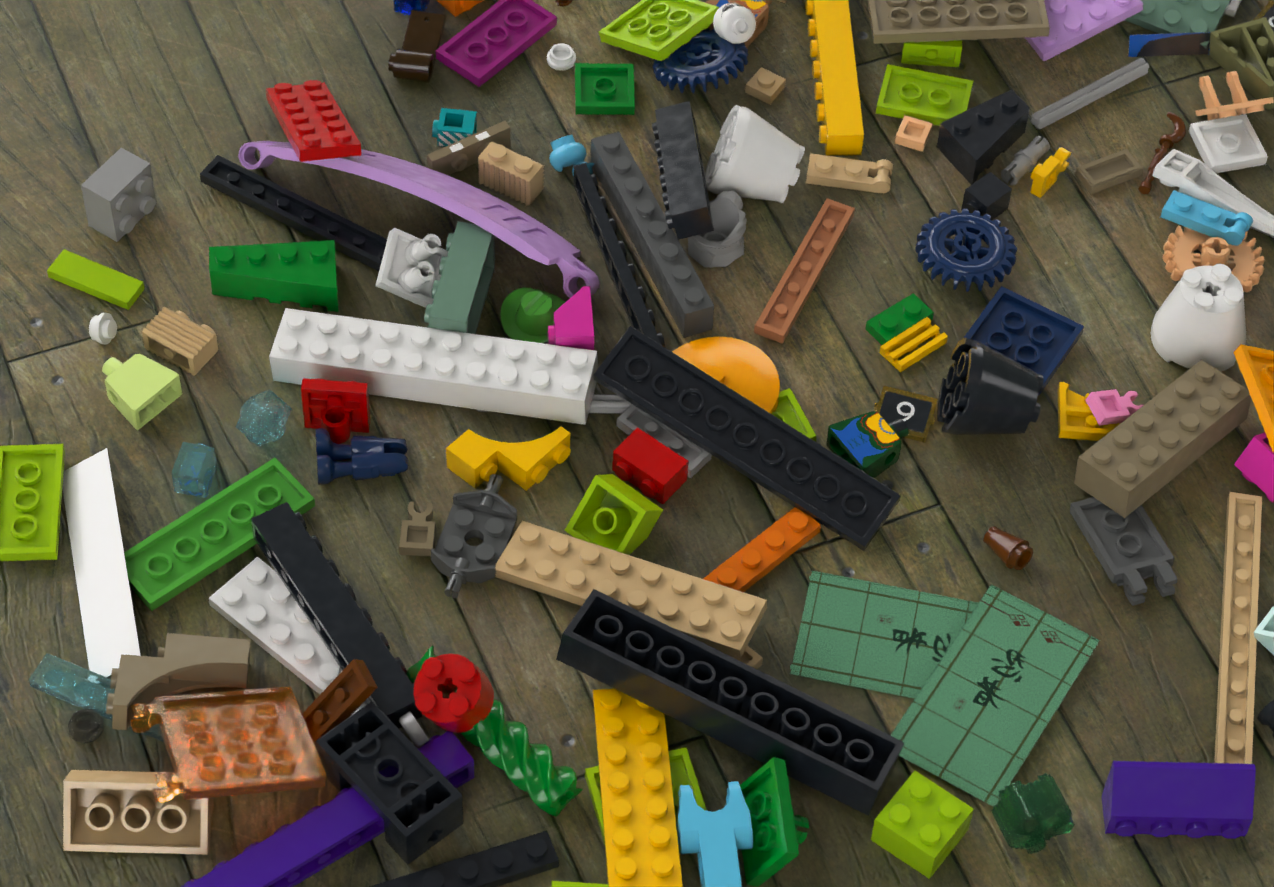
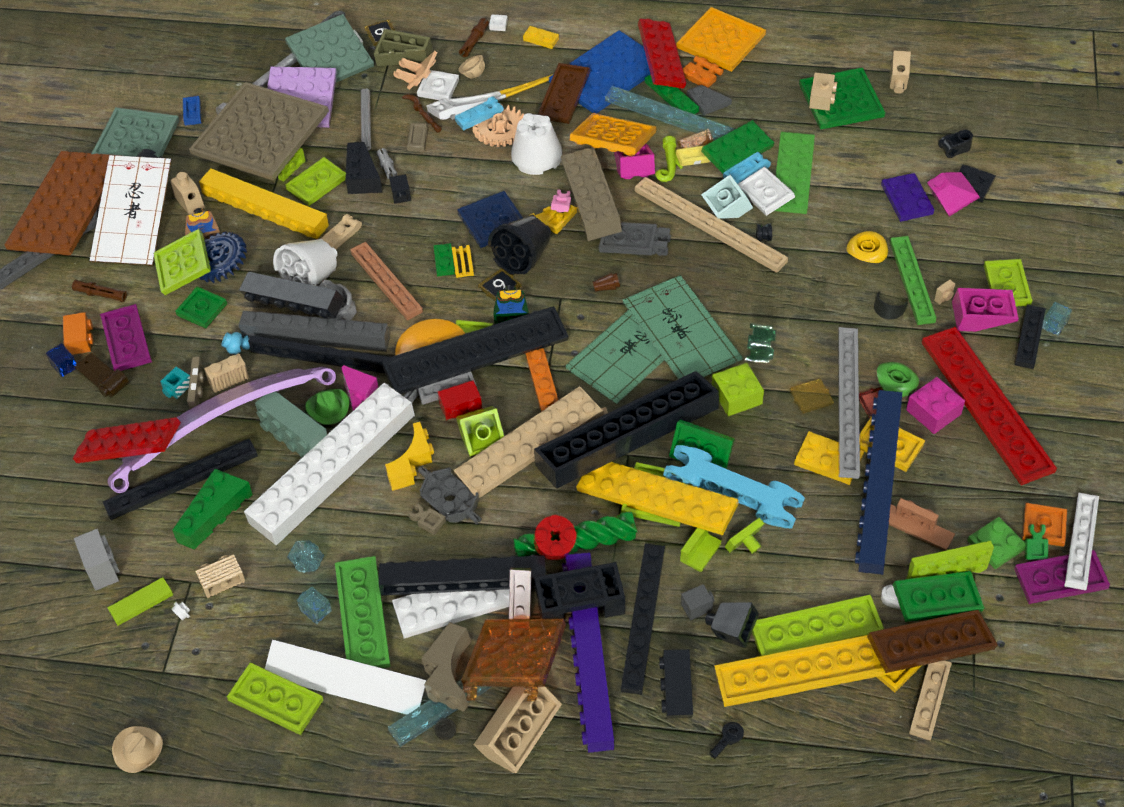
camera: 55 degrees left, 0 degrees up
yellowish green torso [102,354,182,430] -> none
red plate [301,378,371,444] -> none
dark blue piece [316,428,408,485] -> none
white plate [375,228,448,308] -> none
light grey tile [399,711,429,747] -> none
white plate [547,43,576,70] -> none
white head [713,3,756,44] -> none
tan plate [745,67,786,105] -> none
light nougat plate [895,115,933,152] -> none
dark blue gear [915,209,1017,292] -> none
yellow plate [1030,147,1071,198] -> none
dark purple slope [1101,761,1256,839] -> none
black sticker [1128,32,1210,57] -> none

